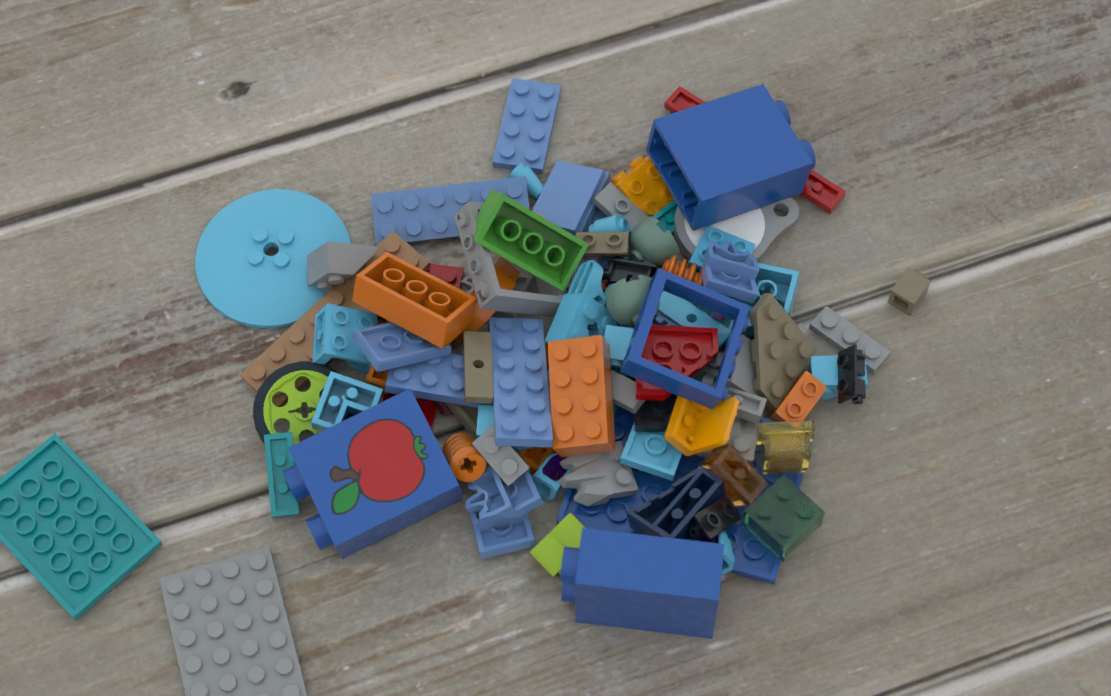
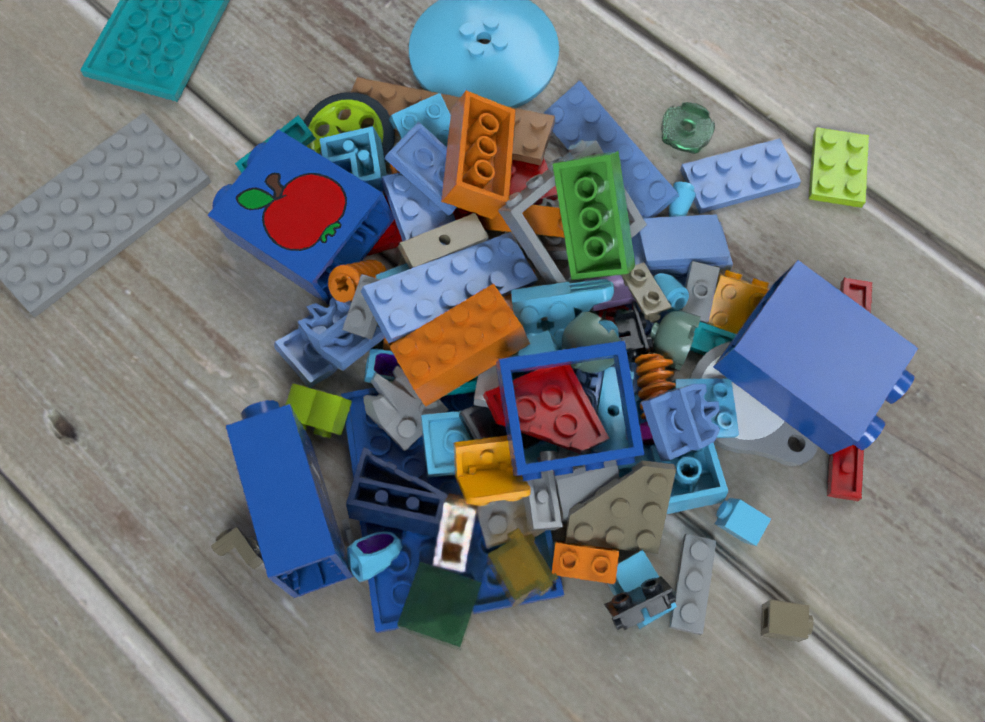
camera: 60 degrees right, 5 degrees up
light grey slope [307,241,377,291] -> none
black hinge [689,495,742,540] -> none
none -> dark tan bracket [211,527,264,569]
none -> clear green plate [661,102,715,154]
none -> medium azure brick [714,498,771,546]
none -> lime plate [808,127,869,208]

